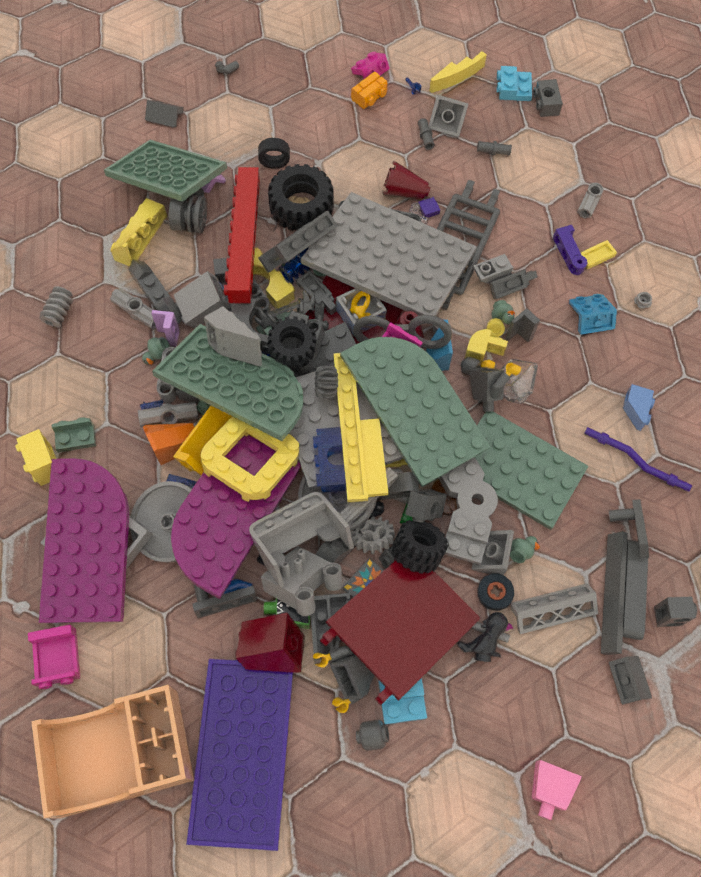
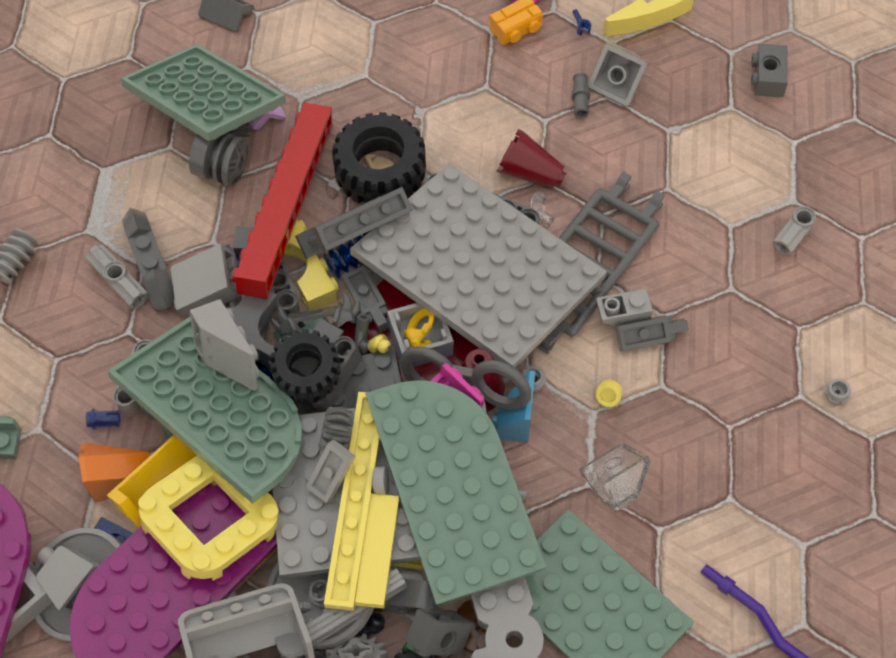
camera: 15 degrees right, 5 degrees down
light yellow wedge [110,198,167,267] -> none
light grey piece [138,402,198,428] -> none
sand green animal [142,337,170,365] -> none
lavender panel [151,310,180,347] -> none
black tyre [258,137,290,169] -> none
clear blue arch [313,427,346,493] -> none
dark purple tile [418,197,440,219] -> none
dark grey piece [461,356,481,376] -> none
light yellow brick [464,329,508,363] -> none
dark grey torso [469,360,521,412] -> none
dark grey pin [477,141,512,156] -> none
sand green animal [491,300,515,325] -> none
medium azure plate [496,66,532,101] -> none
dark grey panel [505,308,540,342] -> none
dark purple leg [553,225,587,275] -> none
dark azure bracket [569,294,617,335] -> none
light yellow tile [581,240,617,270] -> none
medium blue slope [623,384,655,431] -> none
none -> light grey torso [36,545,99,613]
none -> light grey plate [305,440,356,504]
none -> light yellow arm [367,334,391,354]
none -> light grey tile [372,466,389,495]

